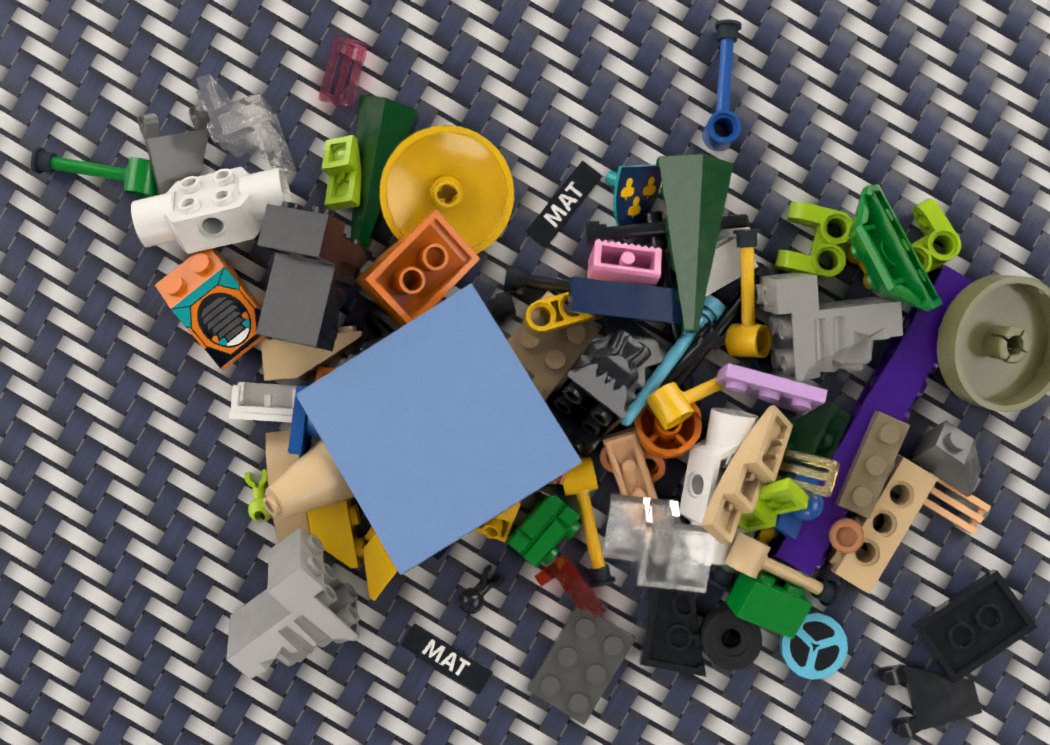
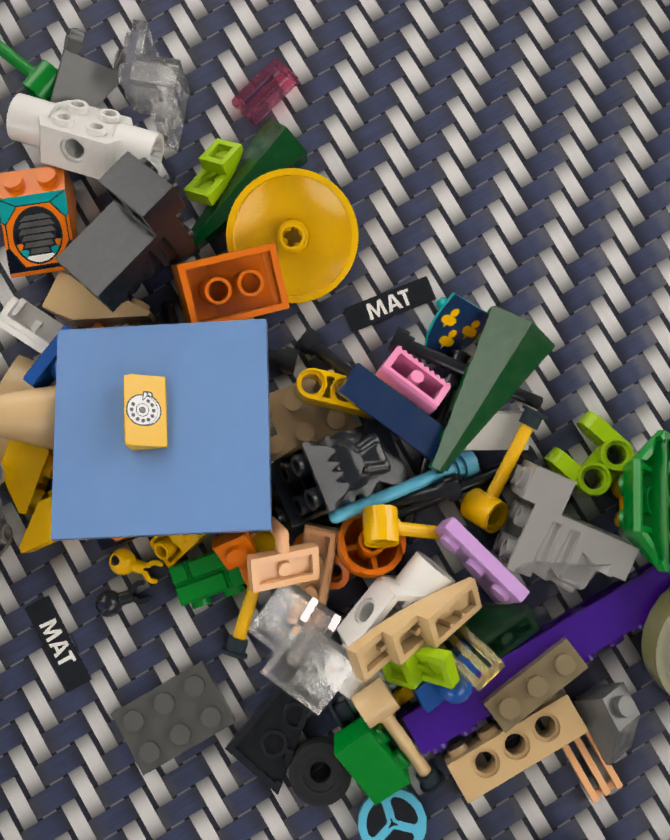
camera: 25 degrees right, 5 degrees down
clear red plate [534,554,606,618] -> none
blue piece [702,19,742,151] -> none
nougat tile [829,518,864,553] -> none
none -> yellow arm [109,548,164,584]
none -> yellow slope [124,374,168,451]
none -> orange plate [212,532,259,587]
none -> light nougat plate [247,516,320,593]

